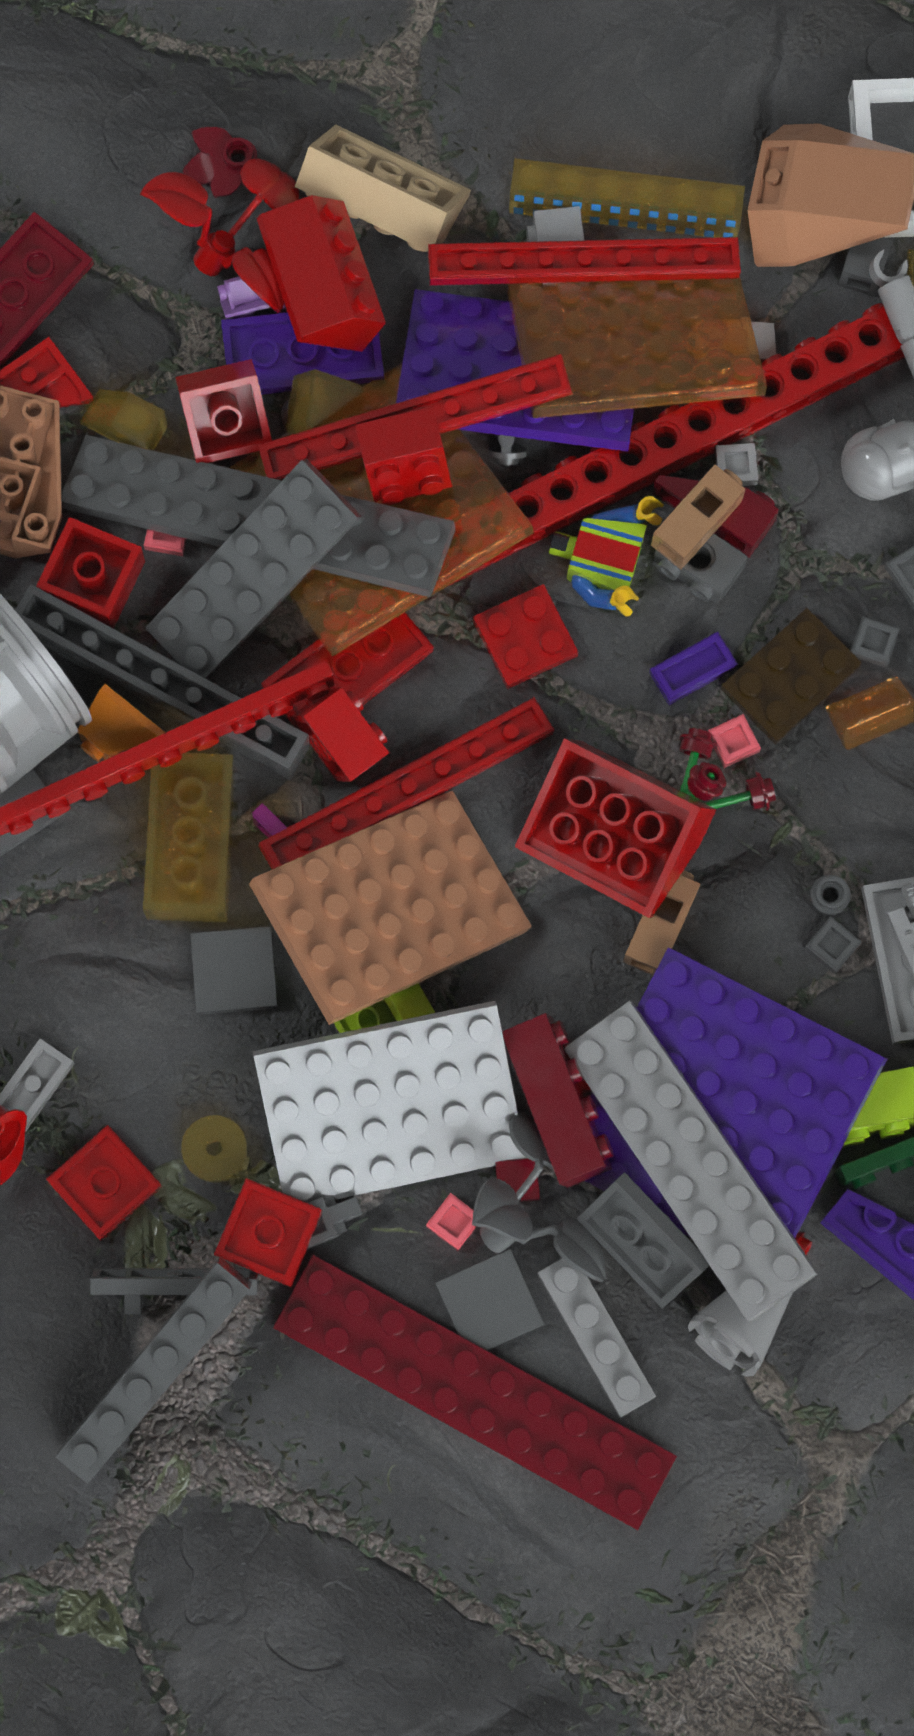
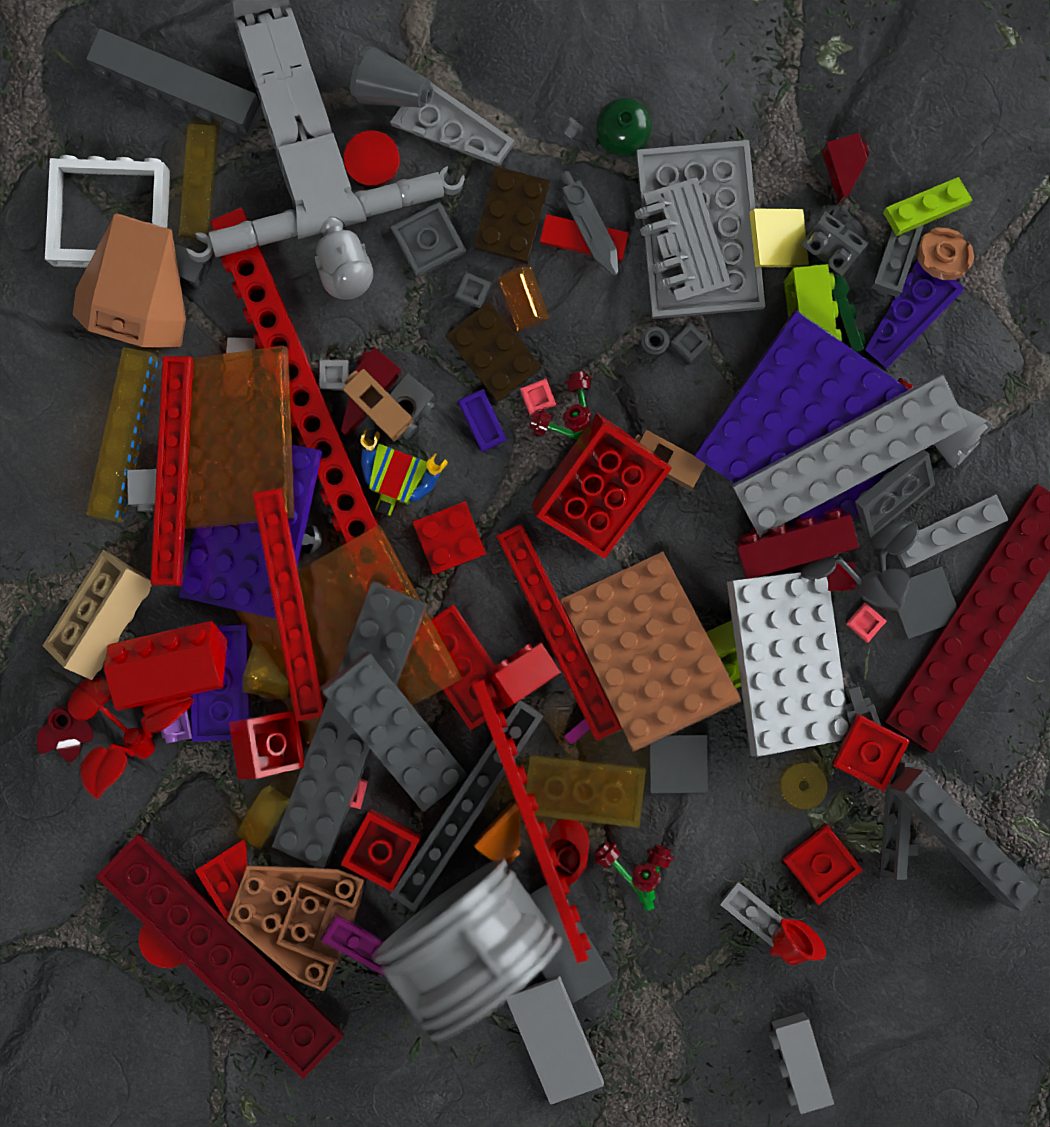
camera: 85 degrees left, 10 degrees up
red brick [355,406,452,504] -> none
none -> red piece [542,818,589,886]
none -> dark red plant [594,841,674,911]

